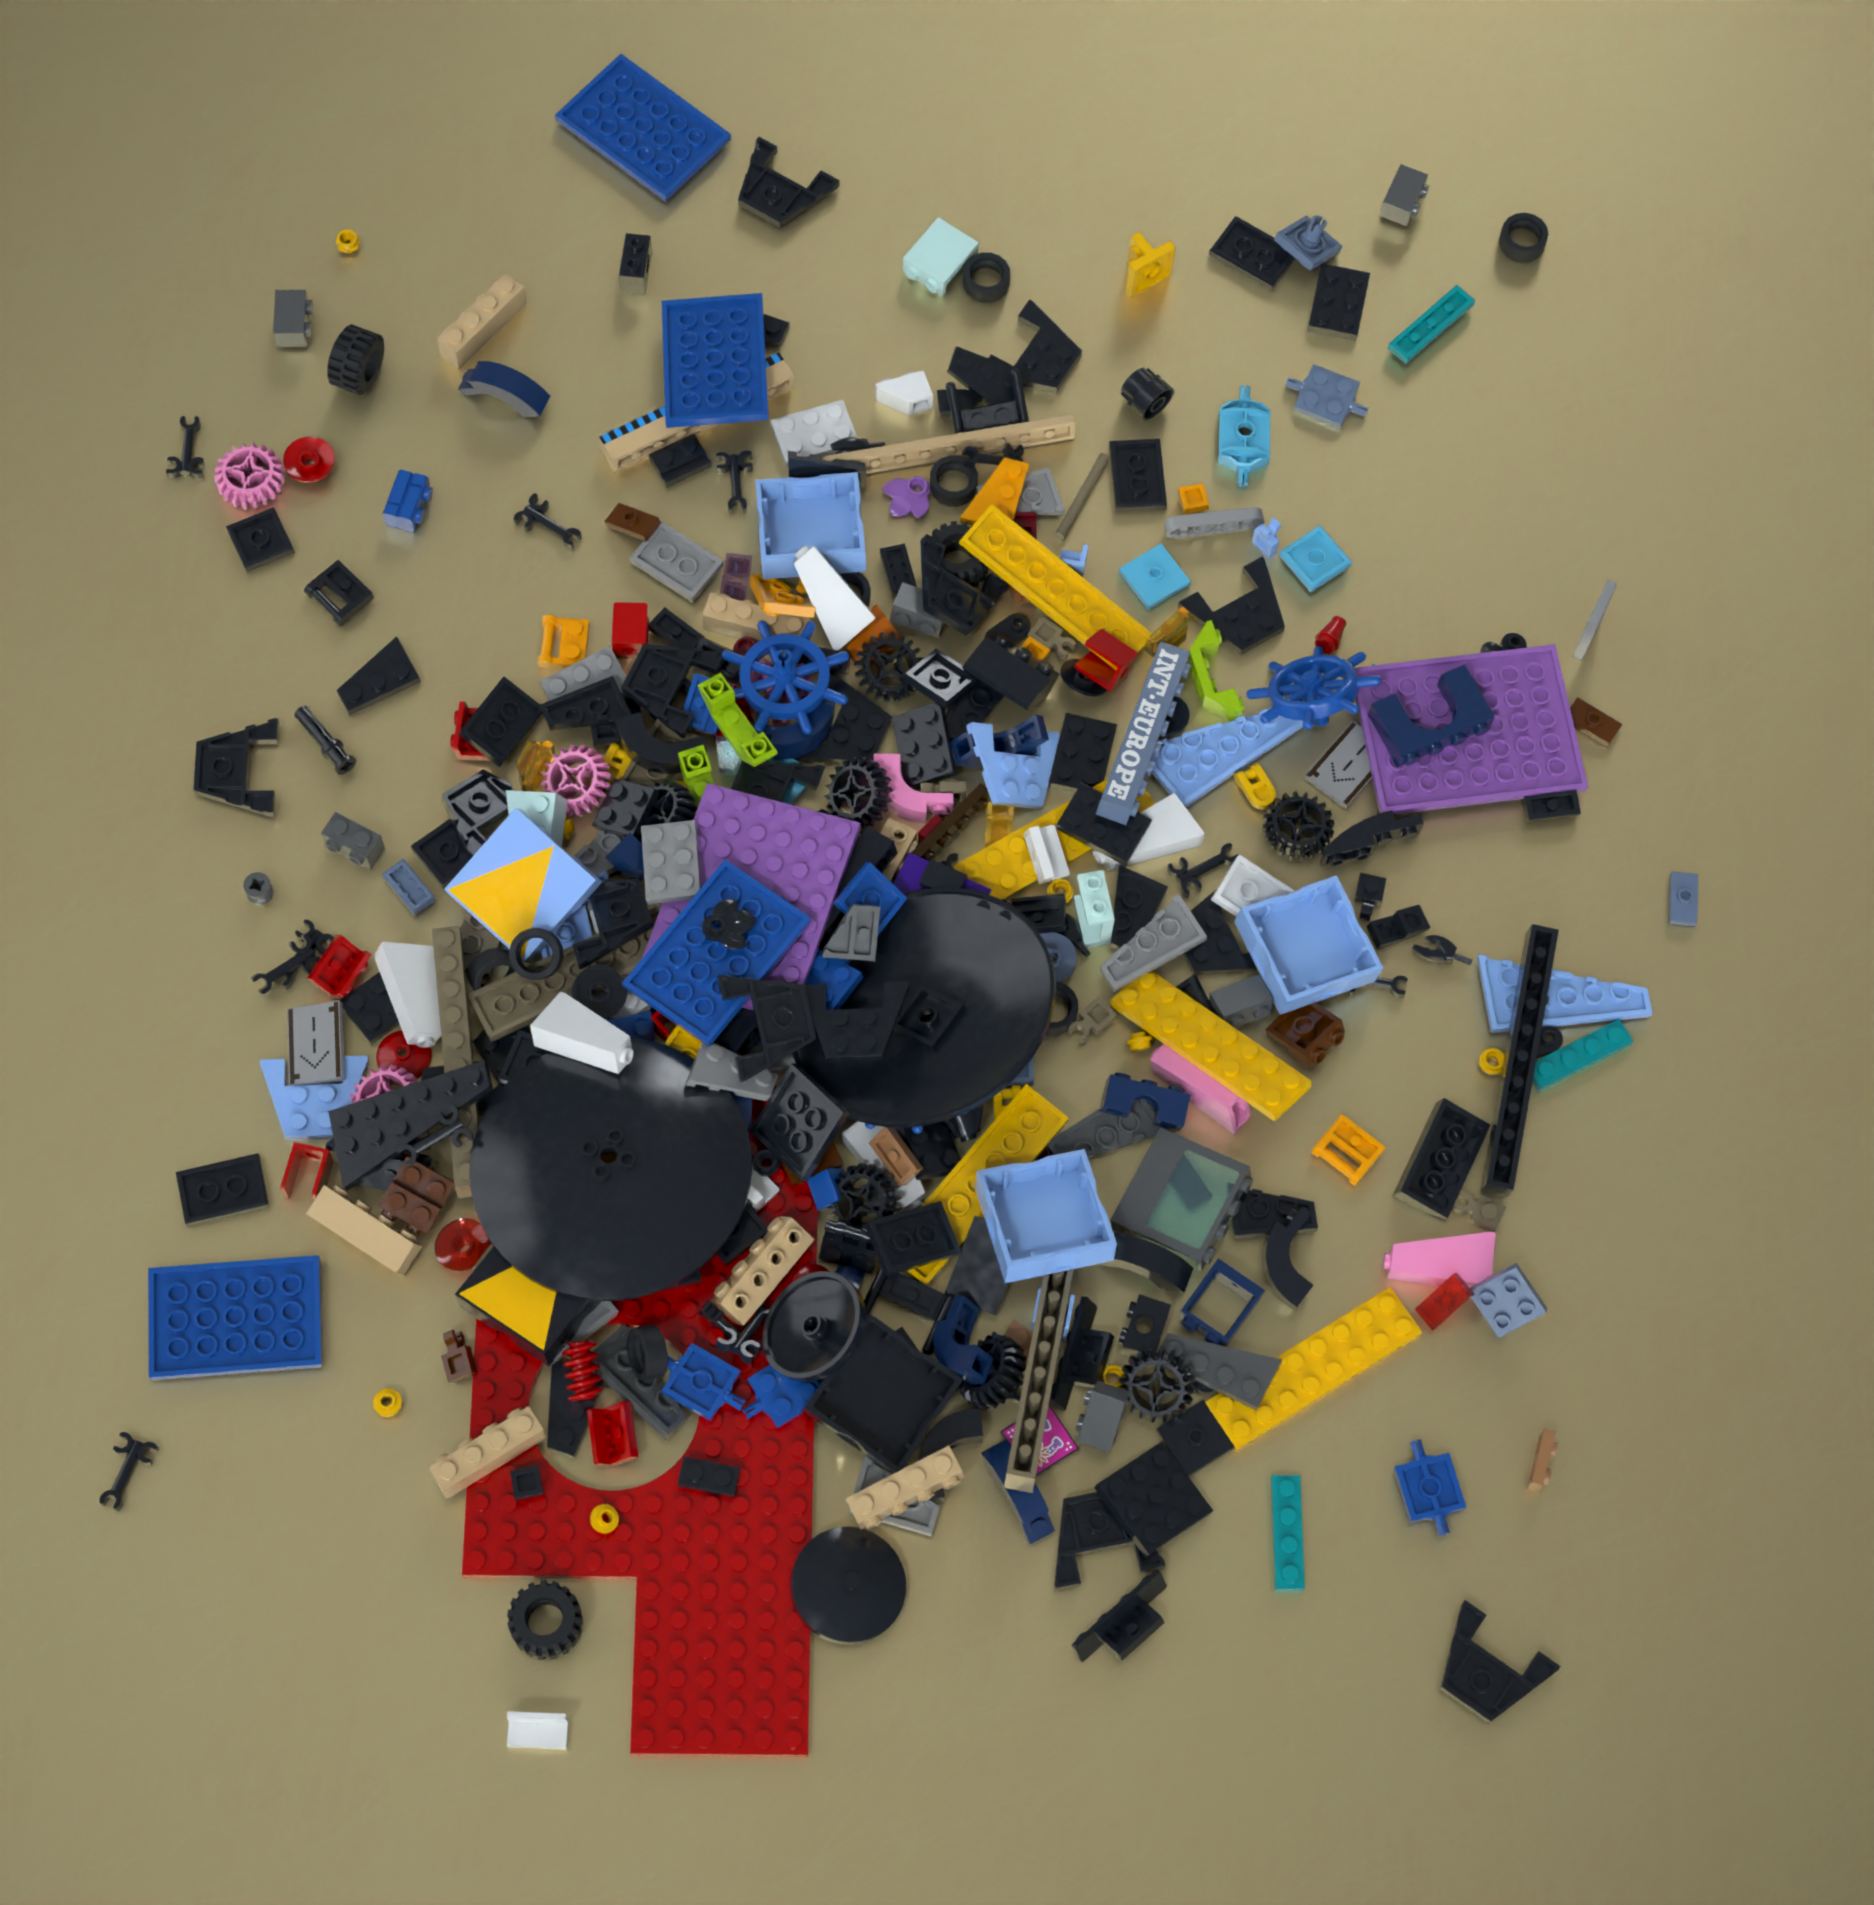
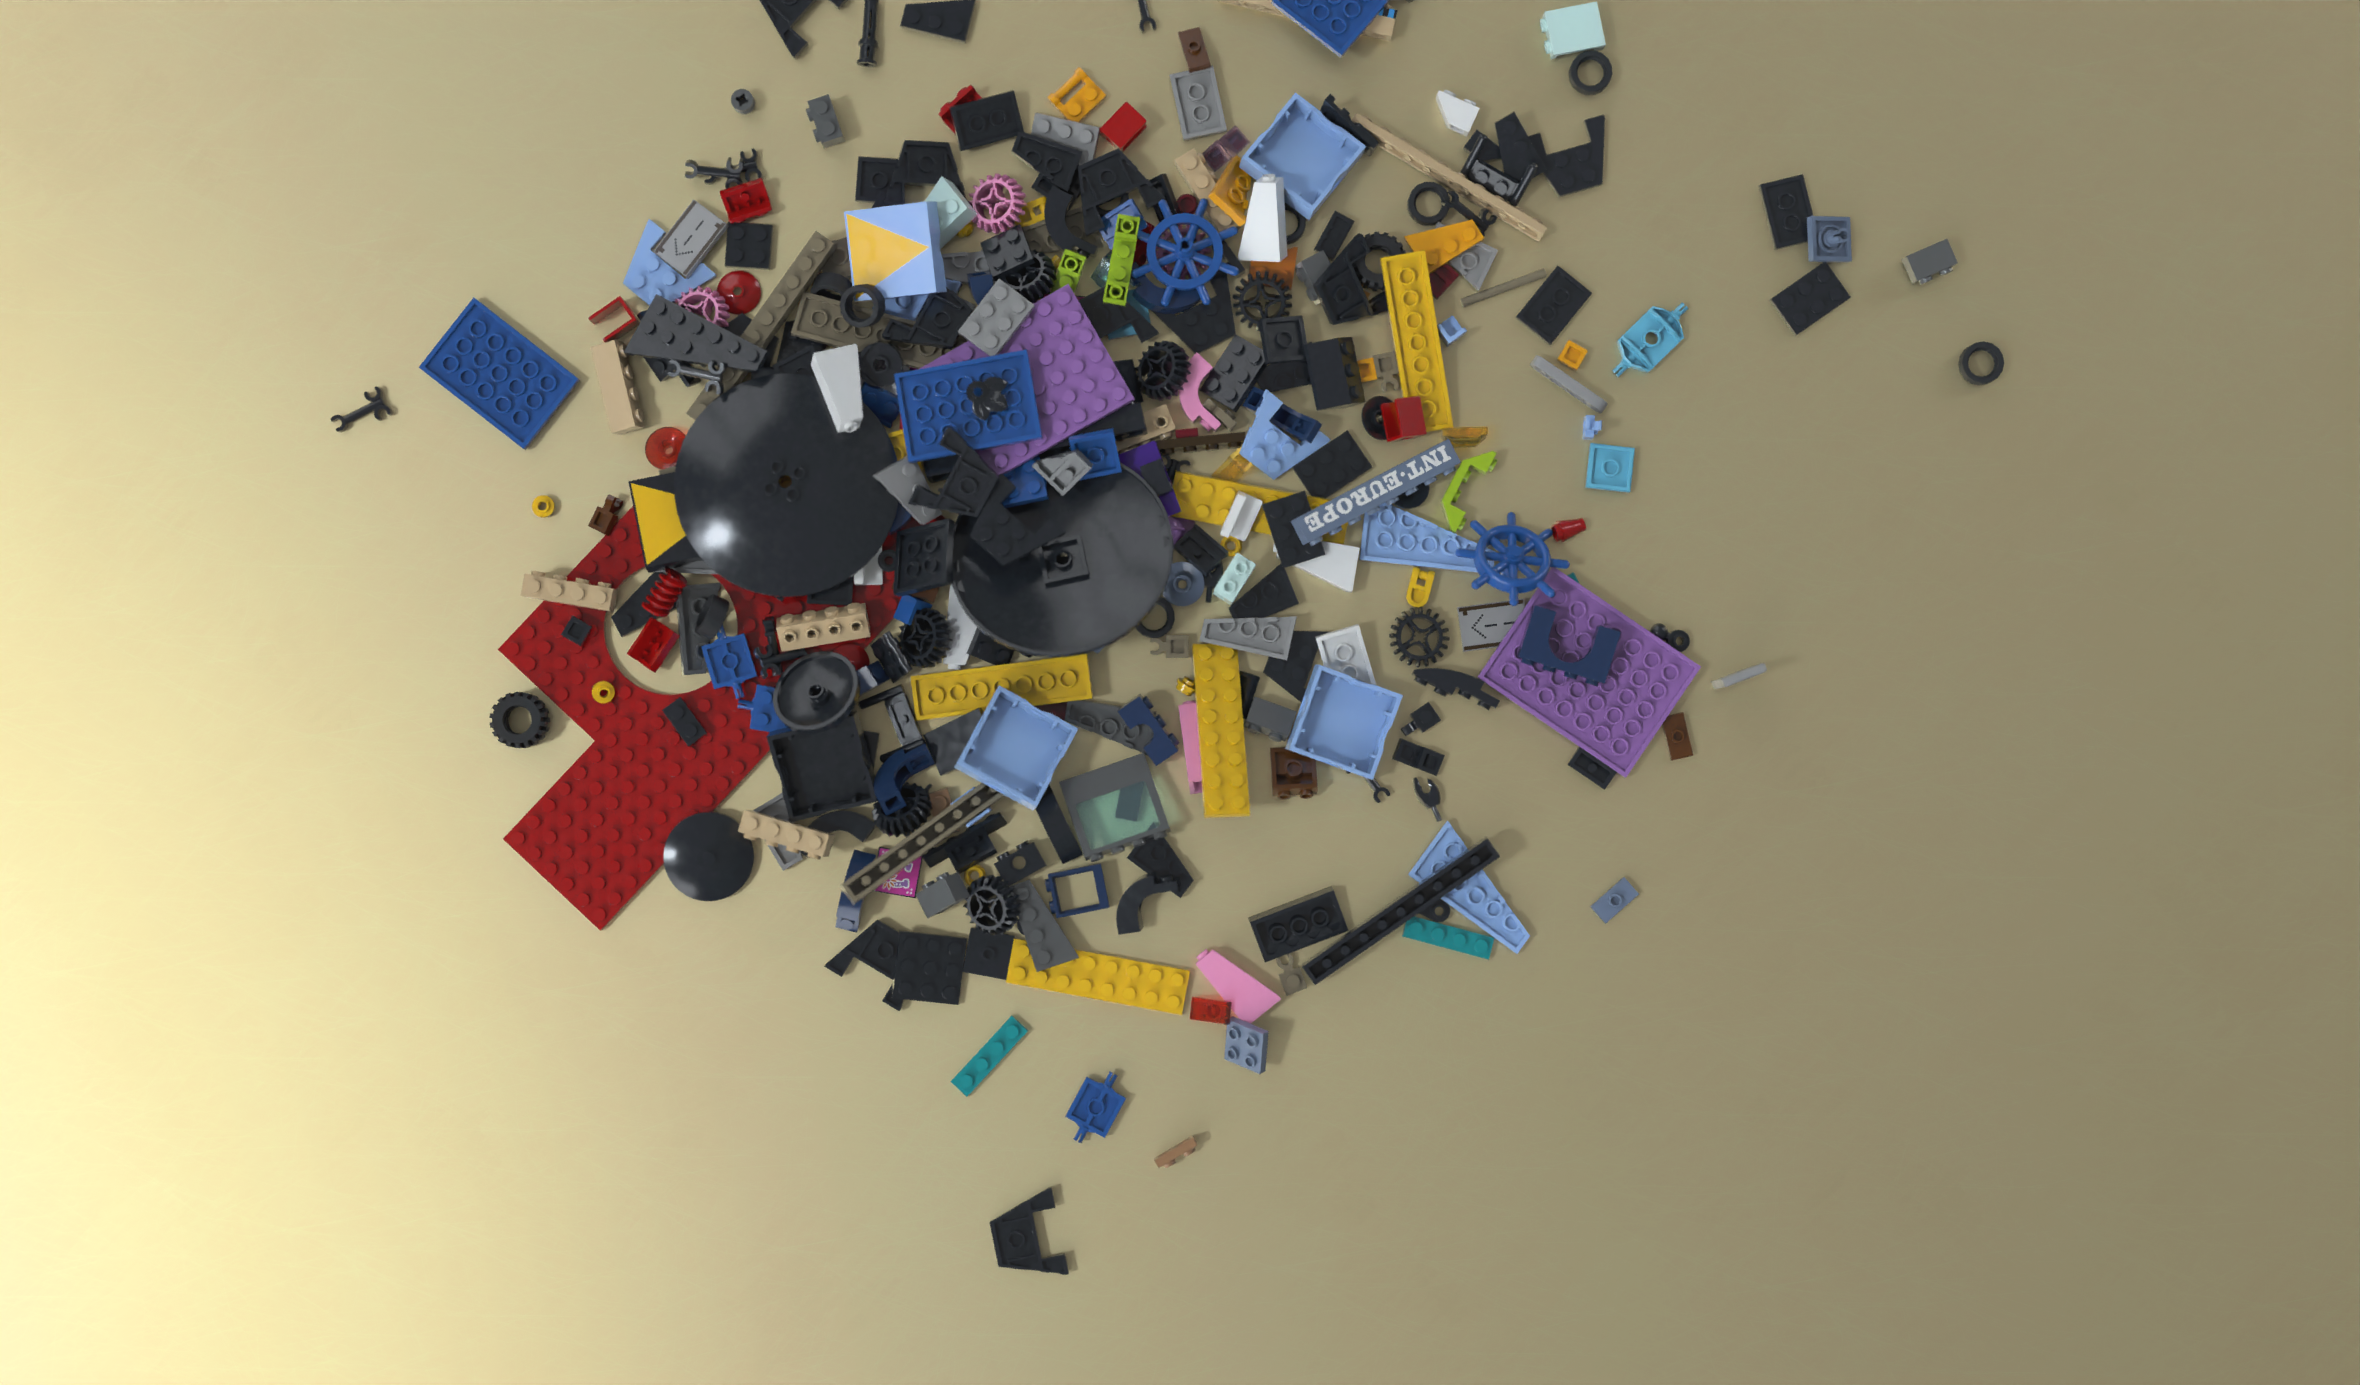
camera: 45 degrees right, 20 degrees up
black tile [176,1153,270,1227] -> none
white slope [374,942,441,1048] -> none
reddish brown plate [378,1155,455,1235] -> none
sand blue plate [382,859,436,916] -> none
white panel [507,1711,569,1750] -> none
clear yellow slope [515,740,556,792] -> none
black plate [648,607,705,650] -> none
black plate [649,434,712,488] -> none
black bar [716,450,753,514] -> none
white plate [771,400,857,467] -> none
black hand [830,436,885,454] -> none
black plate [865,1201,961,1277] -> none
medium nougat plate [869,1127,923,1187] -> none
medium lavender plate [882,476,930,518] -> none
black plate [985,613,1031,645] -> none
black bracket [1072,1569,1167,1662] -> none
medium azure plate [1119,544,1191,610] -> none
black piece [1121,368,1174,421] -> none
yellow bracket [1126,232,1176,298] -> none
black bar [1167,843,1238,899] -> none
black wing [1178,556,1285,655] -> none
sand blue plate [1285,364,1369,429] -> none
light orange plate [1311,1114,1386,1186] -> none
teal plate [1388,285,1475,364] -> none
yellow plate [1479,1048,1504,1075] -> none

